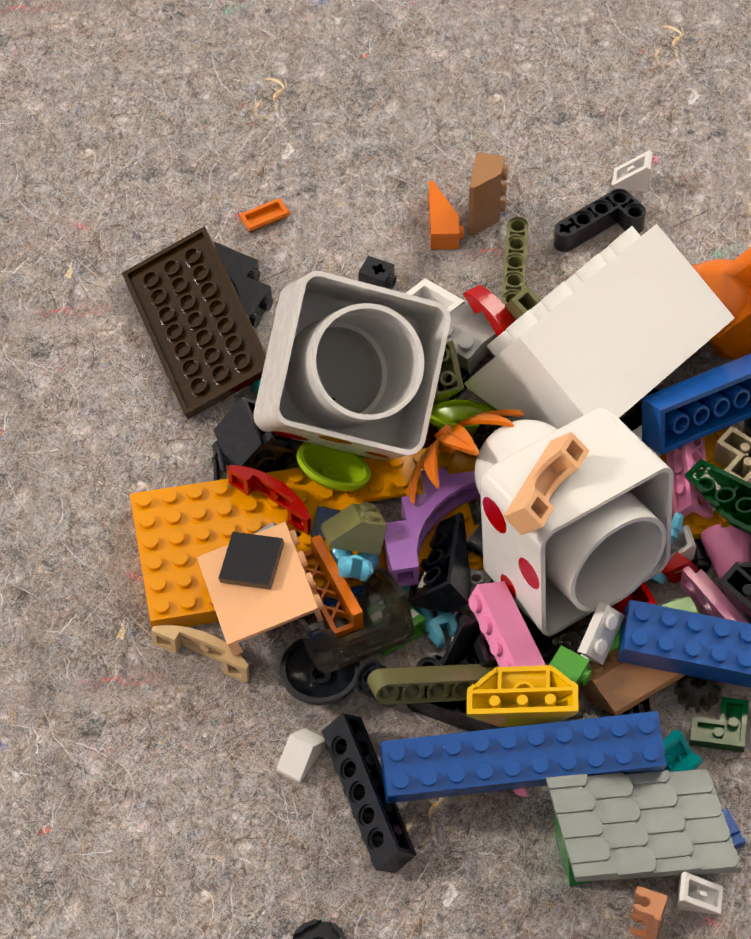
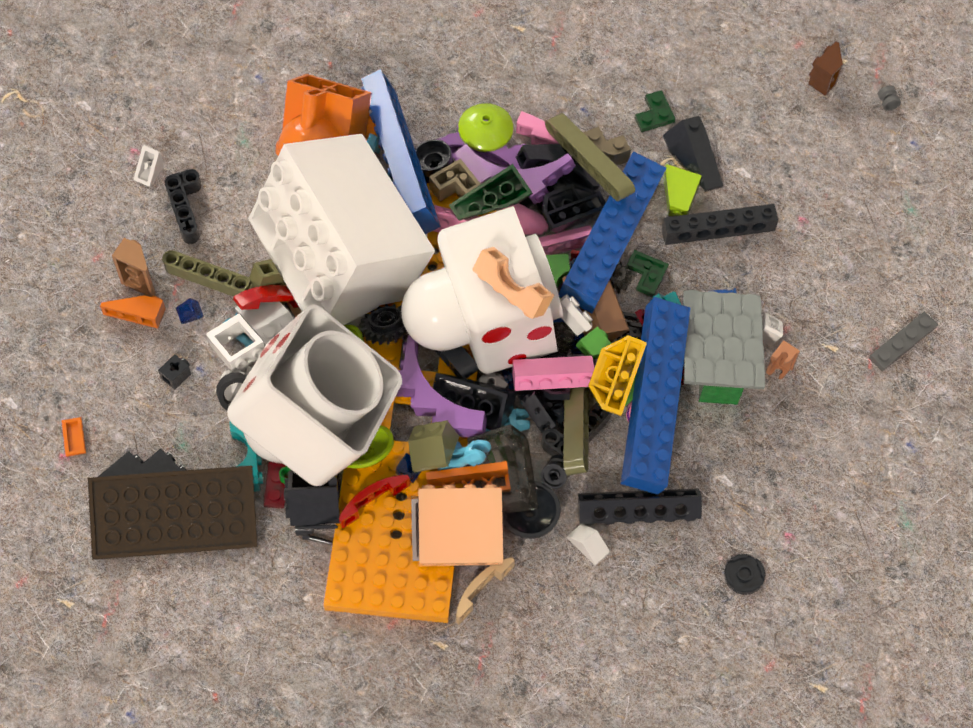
camera: 75 degrees left, 10 degrees up
black tile [218,532,285,590] -> none
orange plant [406,409,525,505] -> none
none -> clear blue slope [176,298,204,324]

